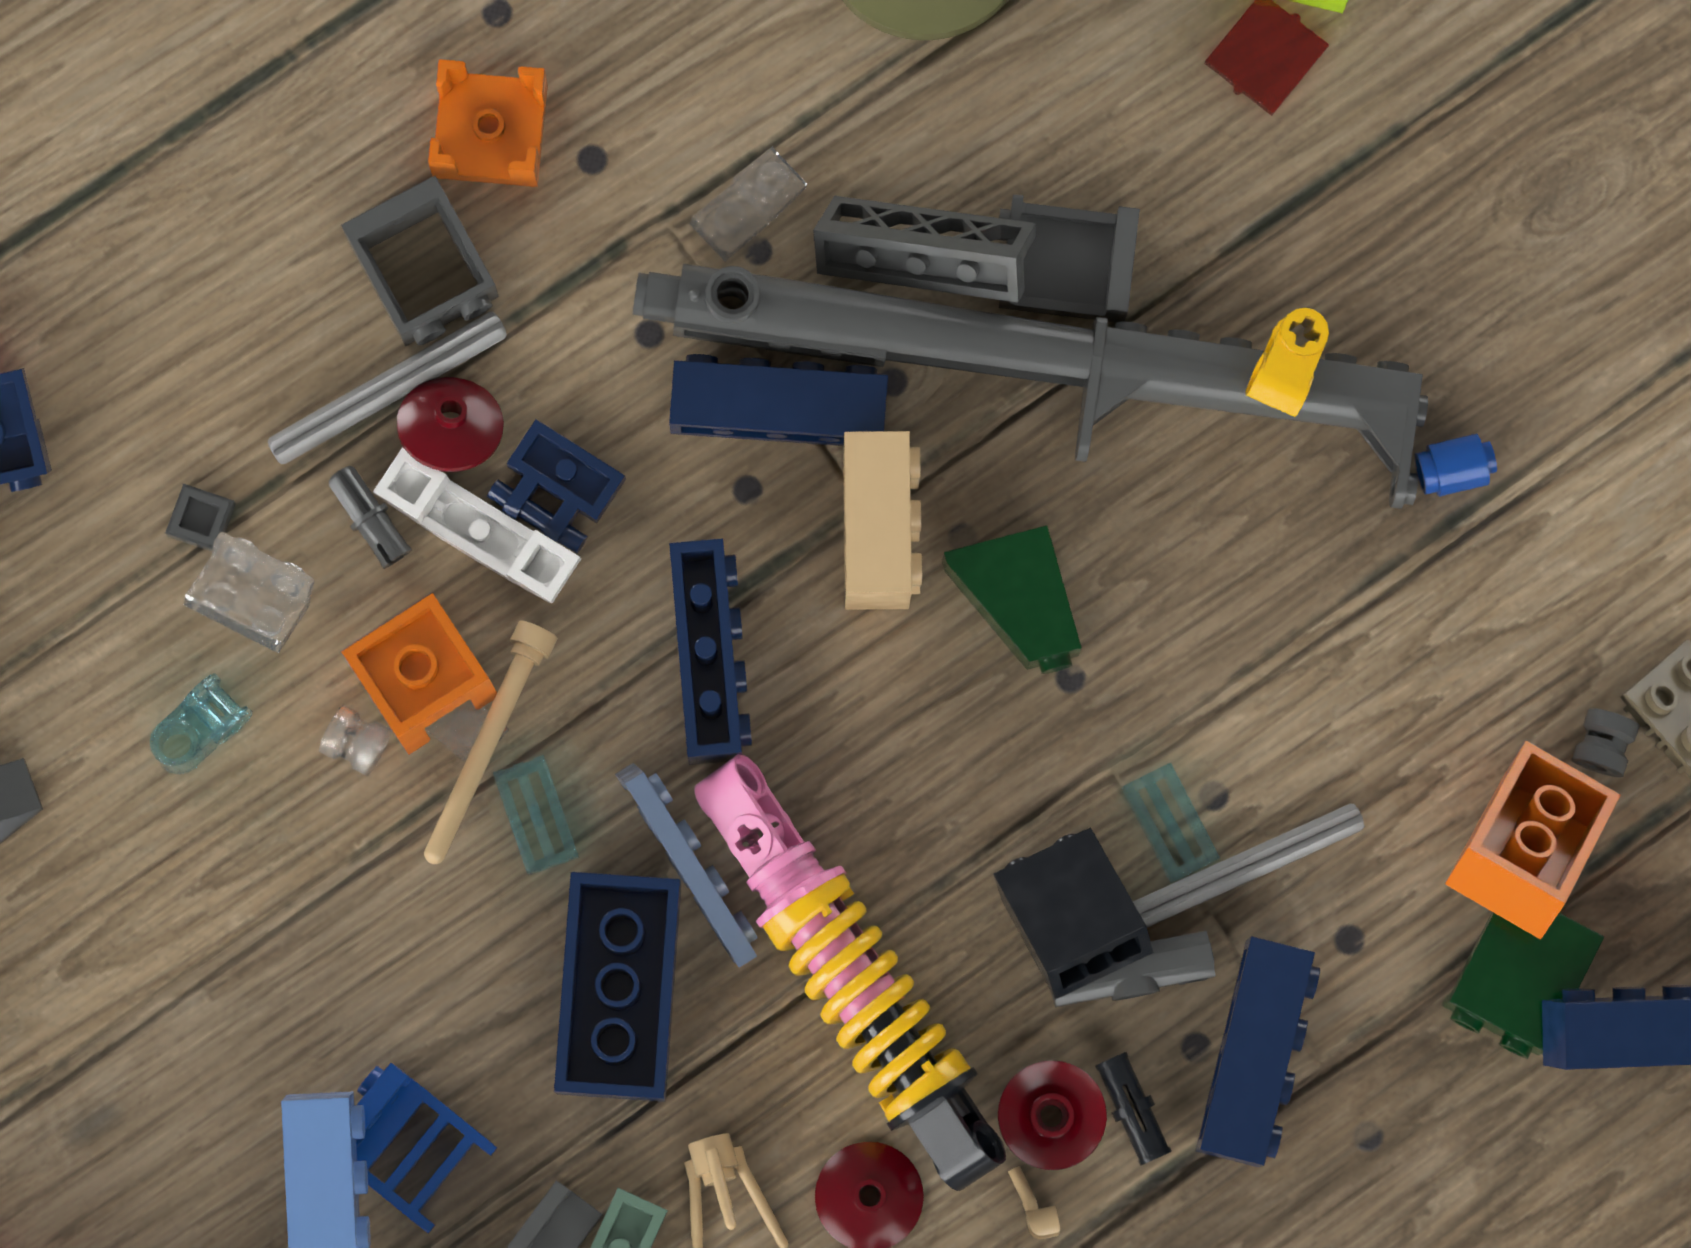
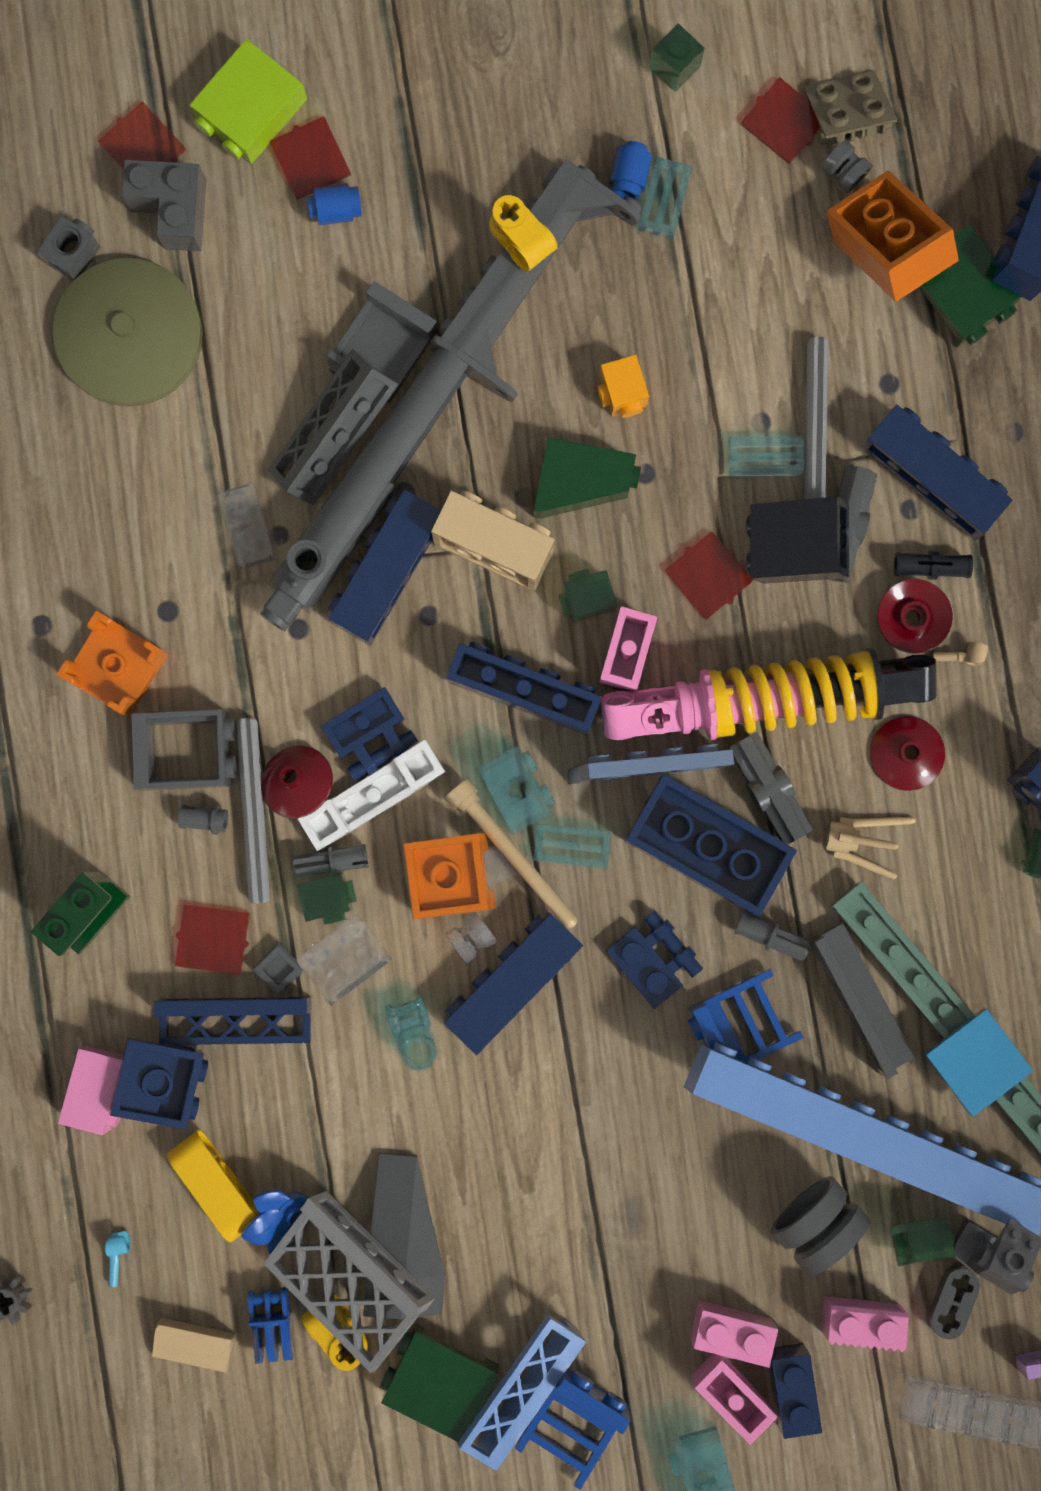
camera: 60 degrees left, 5 degrees up
none -> dark green panel [30,872,131,956]
none -> dark blue fence [154,997,311,1045]
none -> clear red piece [175,904,250,975]
none -> dark grey pin [178,804,228,835]
none -> clear green brick [297,874,358,925]
none -> blue brick [307,183,362,226]
none -> dark blue brick [444,913,584,1056]
none -> clear light blue brick [477,746,556,835]
none -> clear green brick [558,569,617,623]
none -> light orange brick [597,355,649,418]
none -> bright pink brick [598,606,657,692]
none -> dark blue plate [606,910,703,1009]
none -> clear light blue tile [638,157,693,240]
none -> clear green brick [649,23,705,92]
none -> clear red piece [665,531,753,620]
none -> dark grey piece [728,732,813,845]
none -> dark grey axle [734,911,811,961]
none -> clear red piece [740,77,821,164]

